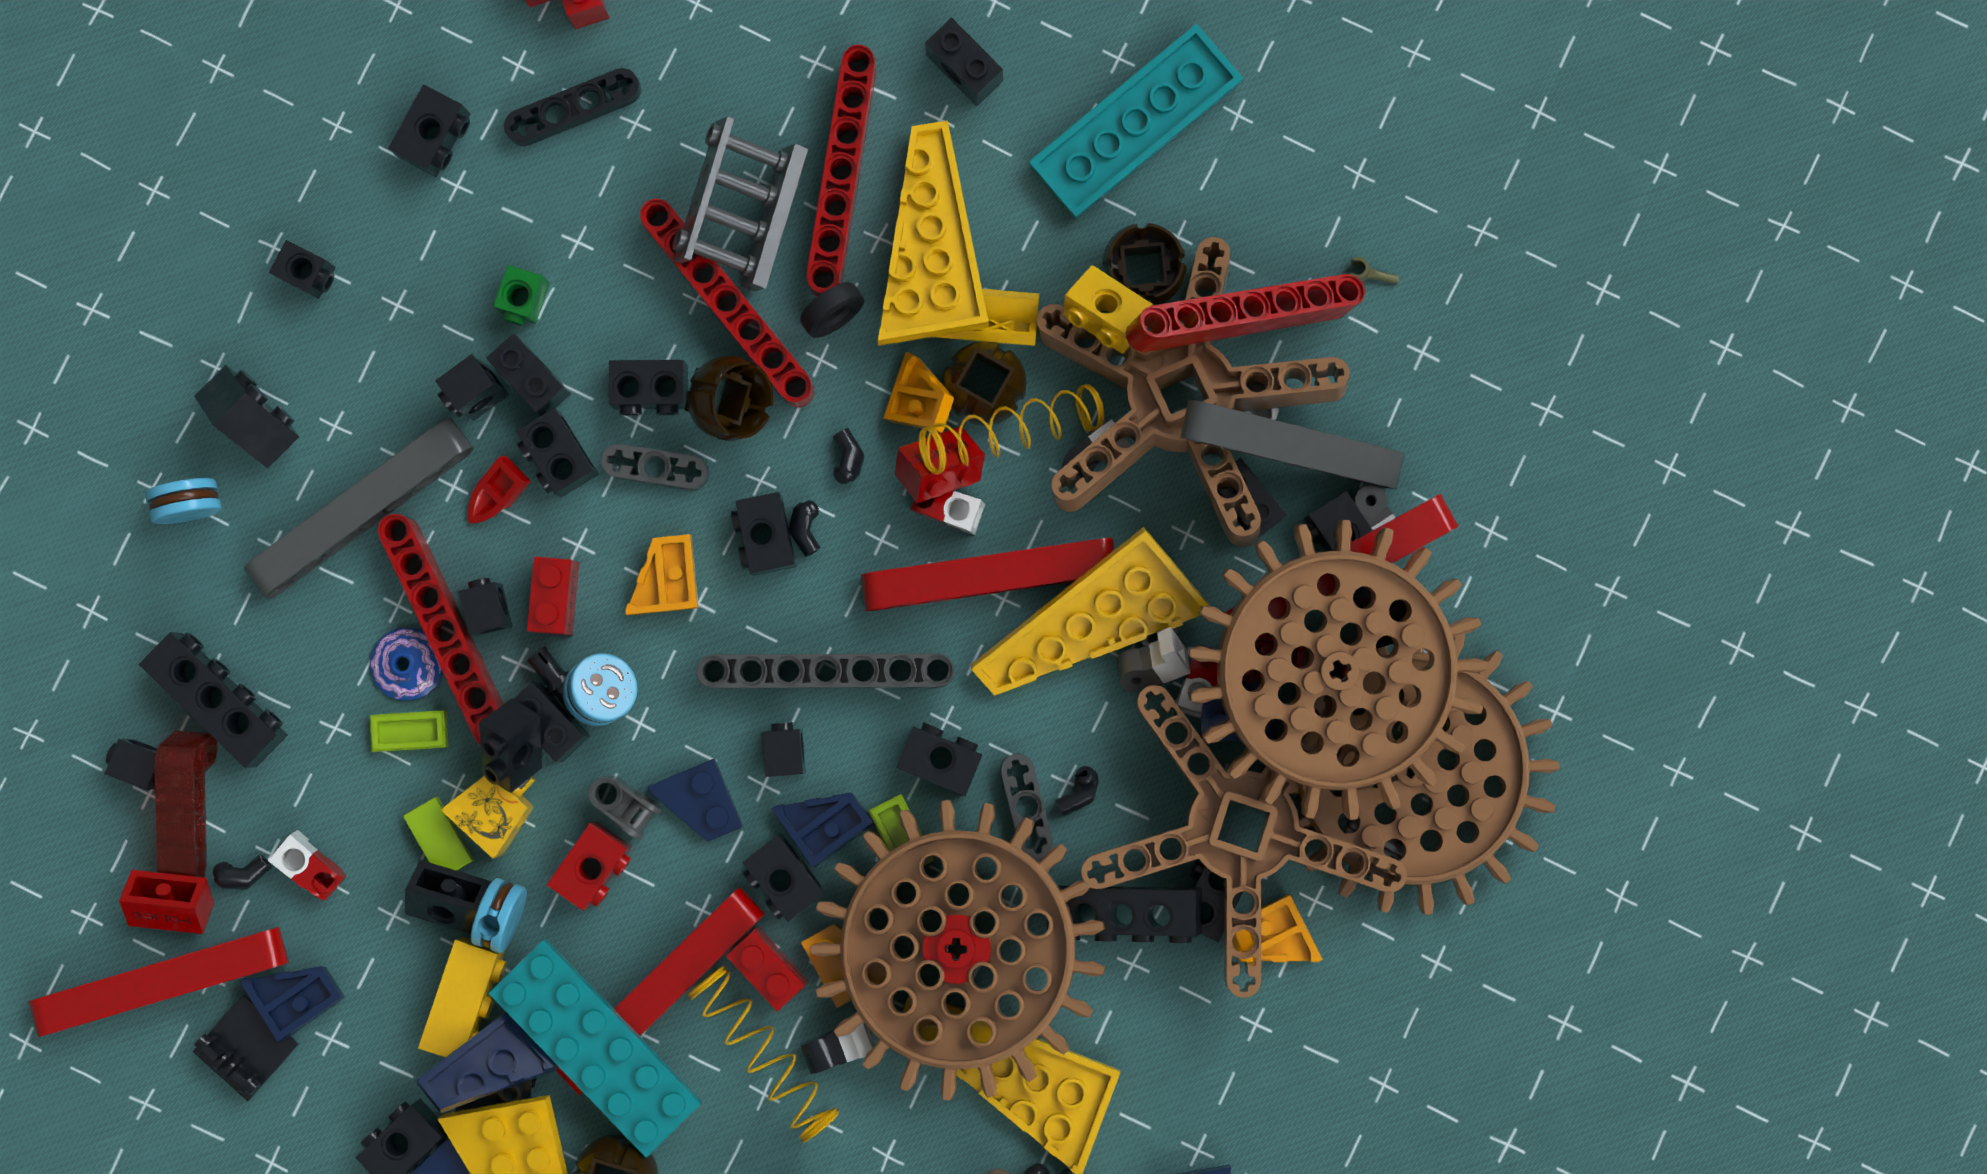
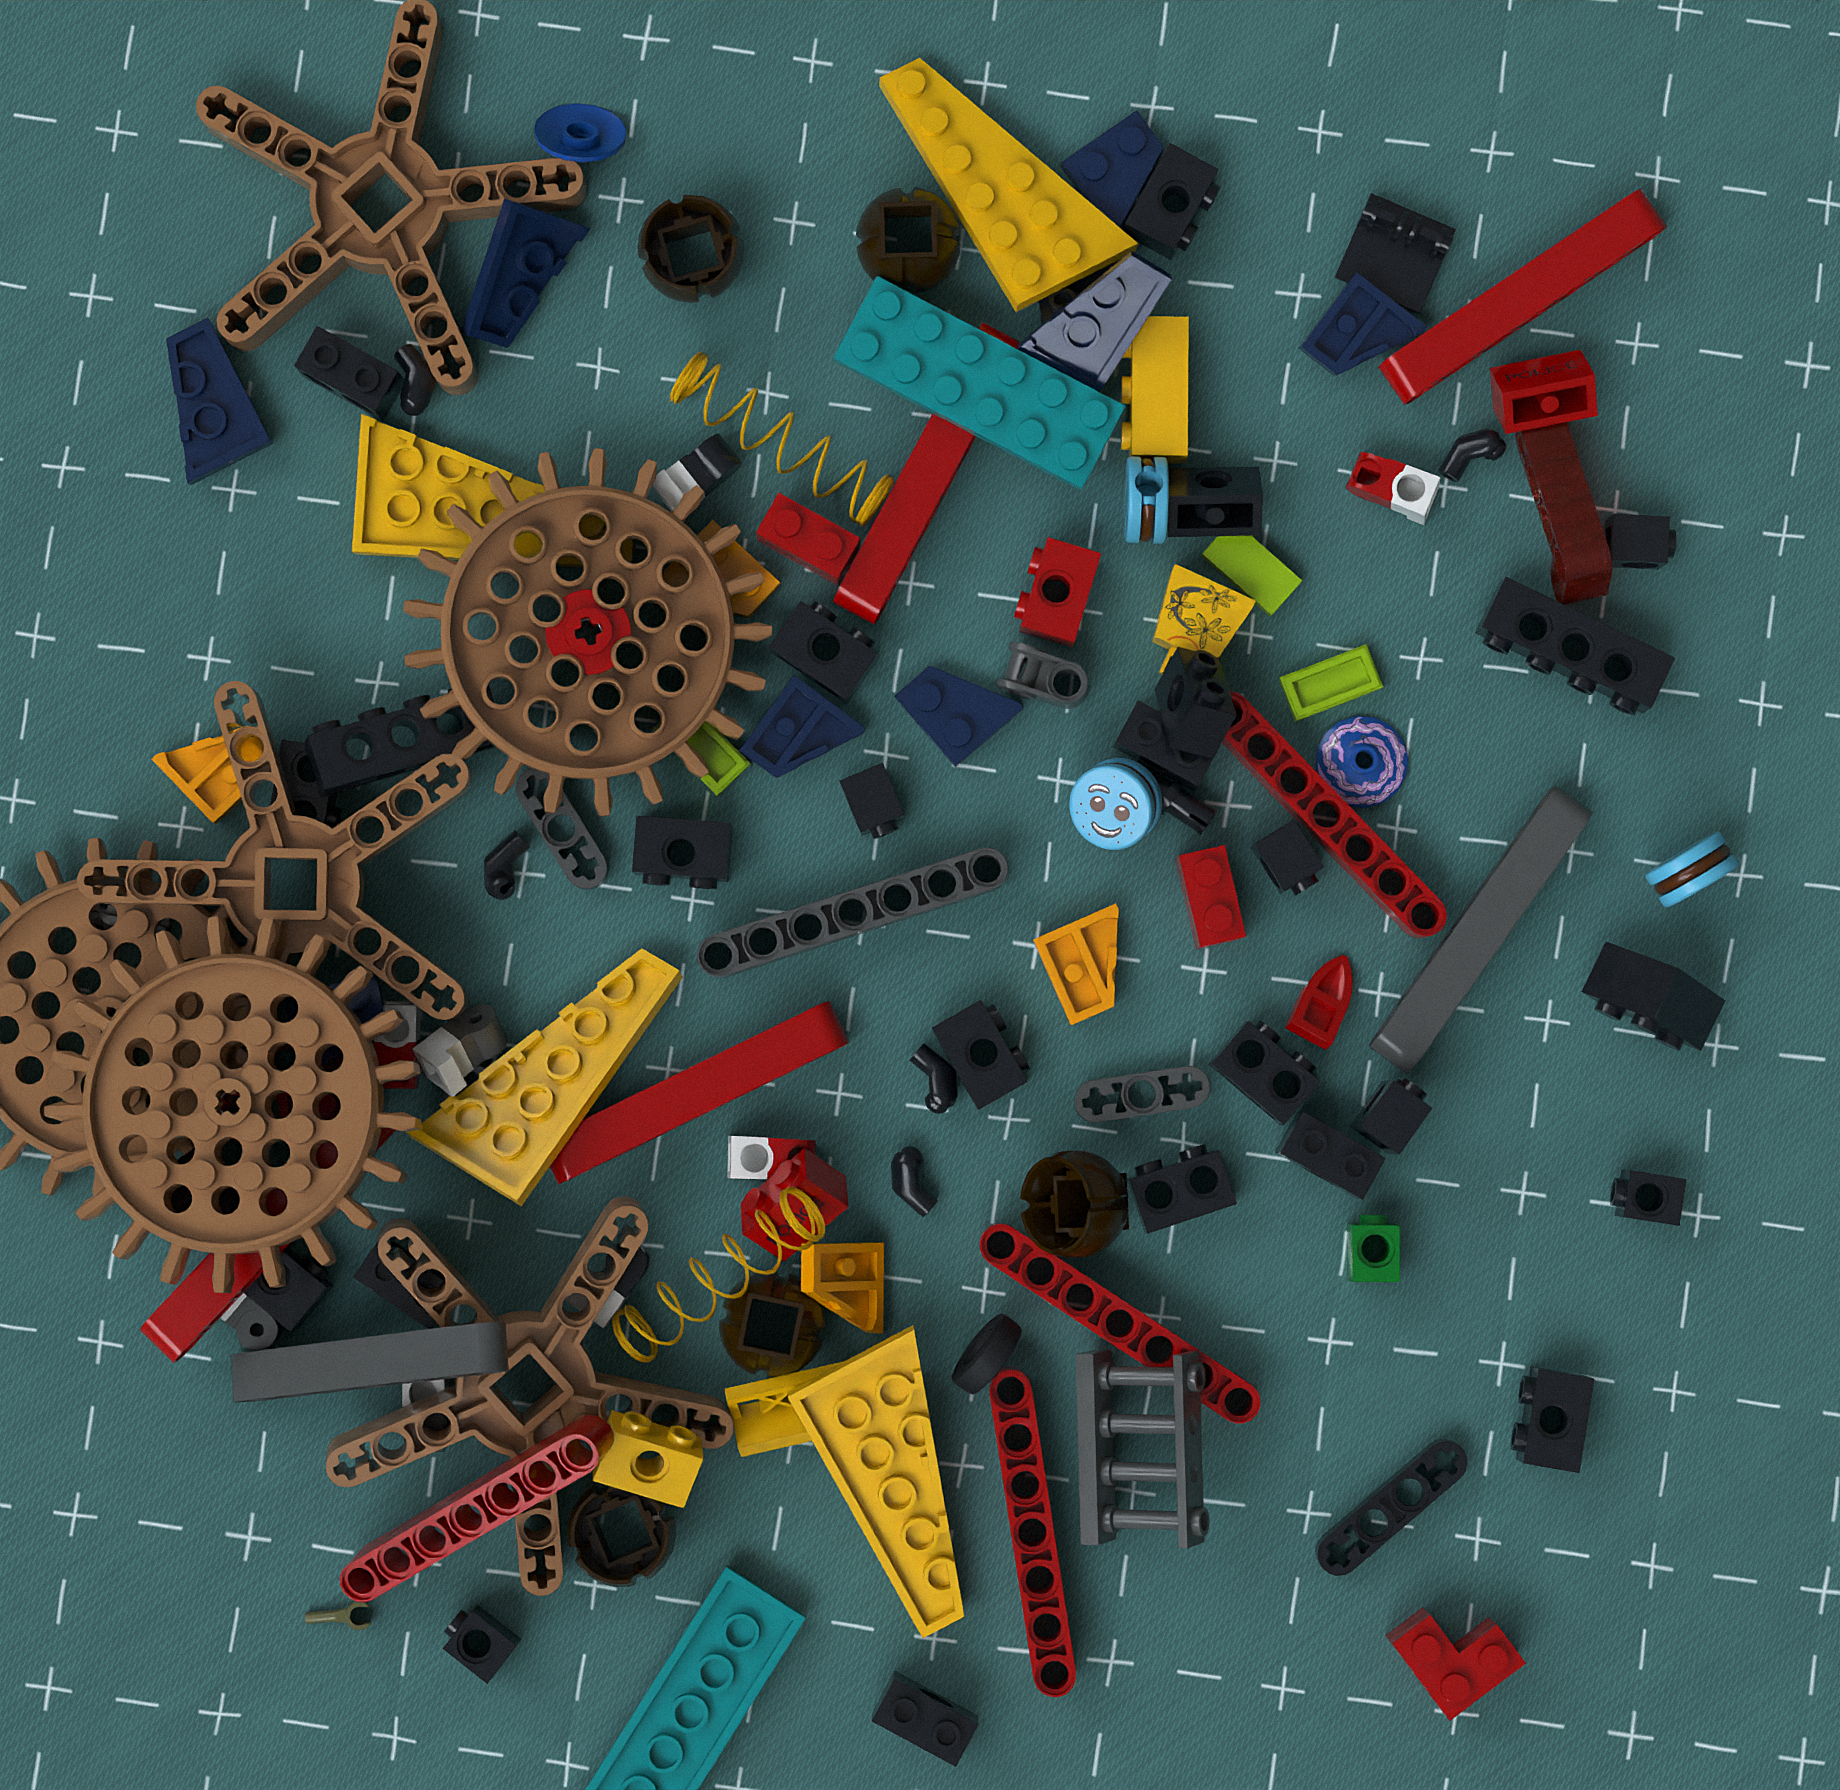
camera: 165 degrees right, 0 degrees up
none -> black brick [443,1605,522,1684]

